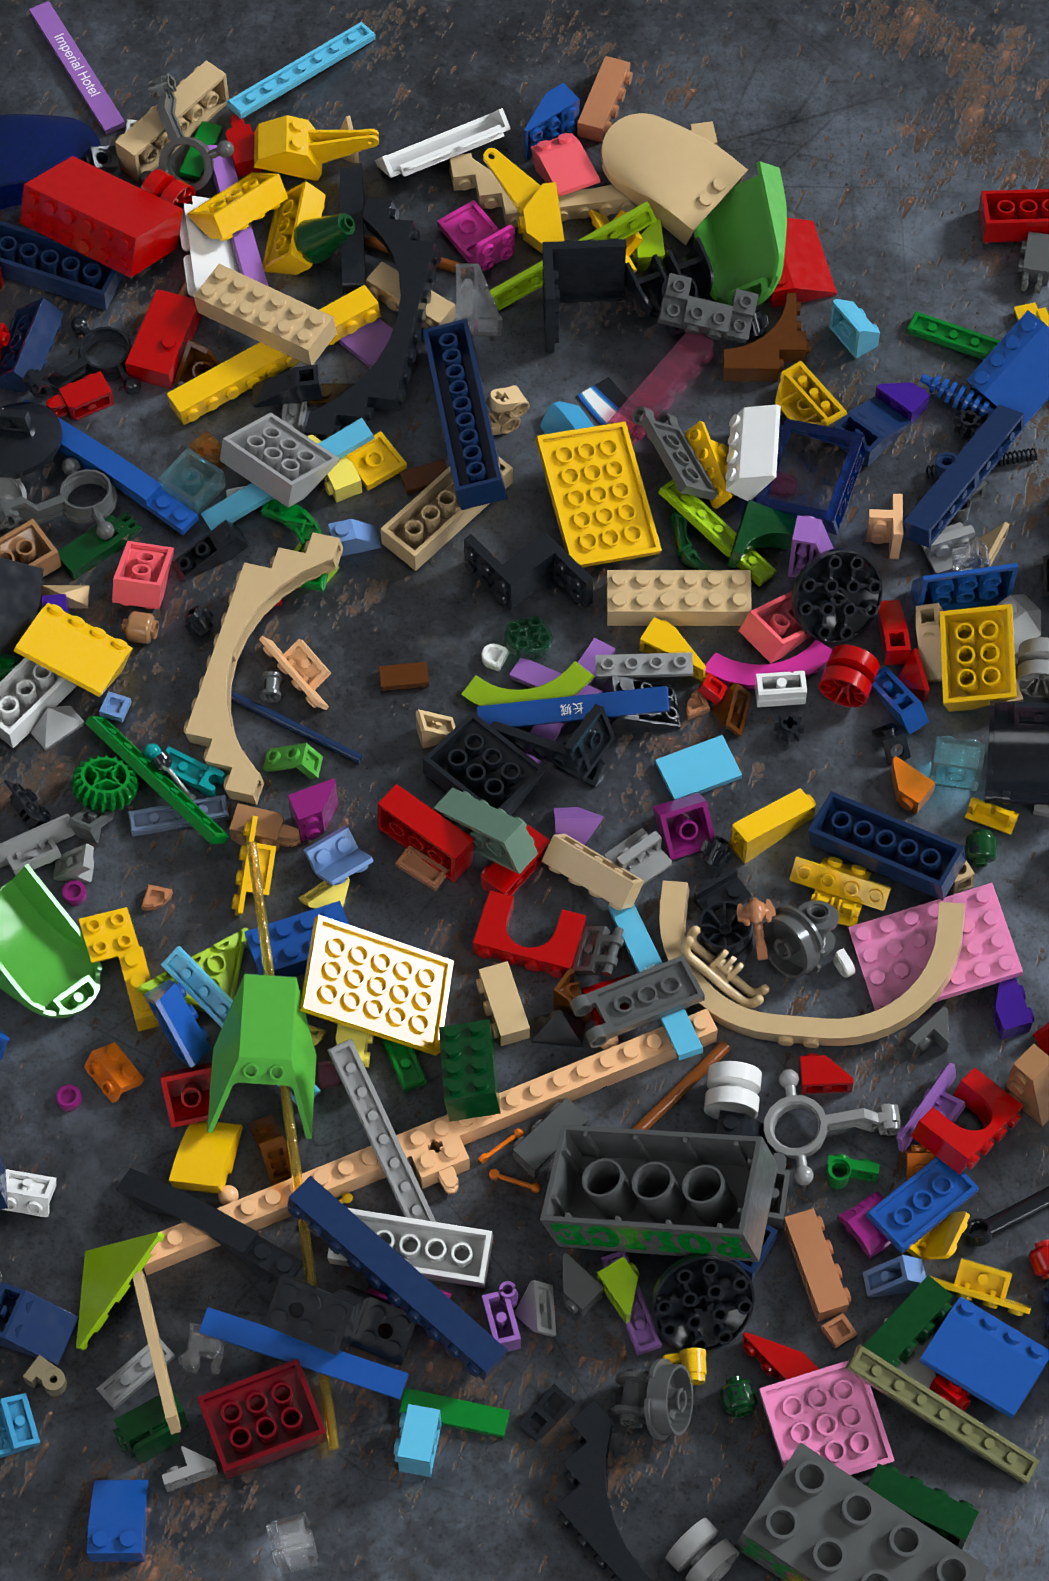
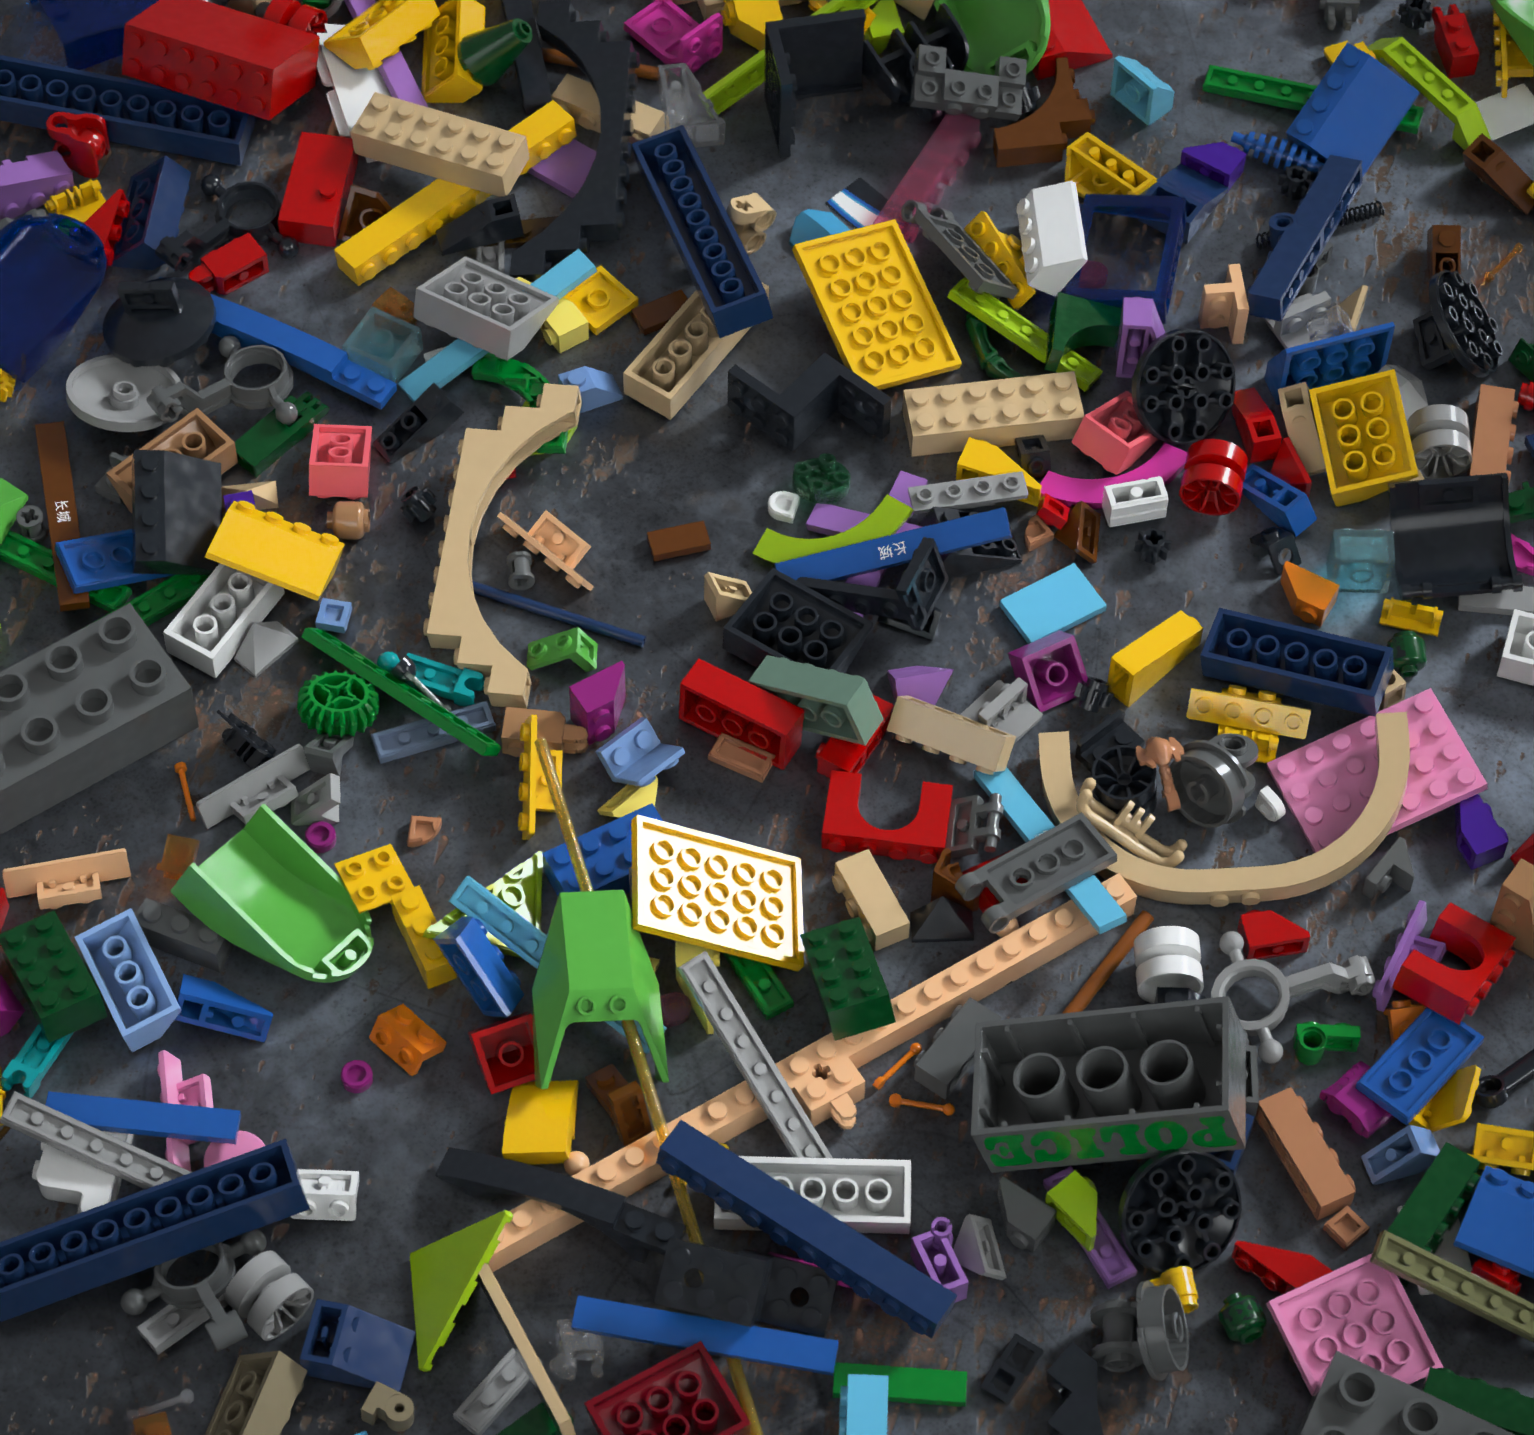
camera: 10 degrees left, 5 degrees down
none -> black bracket [1015,435,1051,478]

